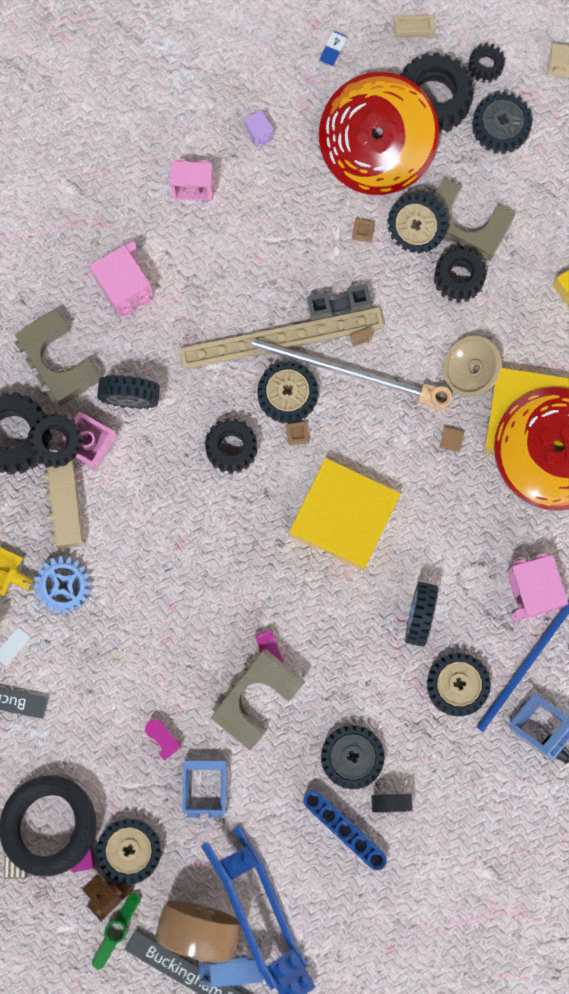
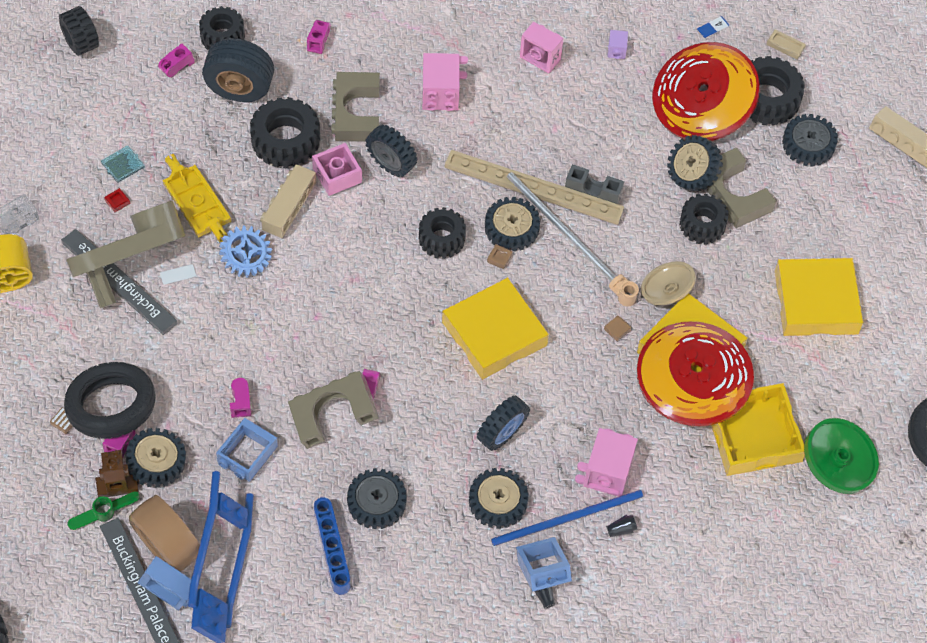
camera: 30 degrees right, 20 degrees down
black tyre [27,412,82,468] -> none
medium nougat tile [350,328,373,347] -> none
medium nougat tile [352,218,375,243] -> none
black tyre [371,794,413,813] -> none
black tyre [468,43,505,83] -> none

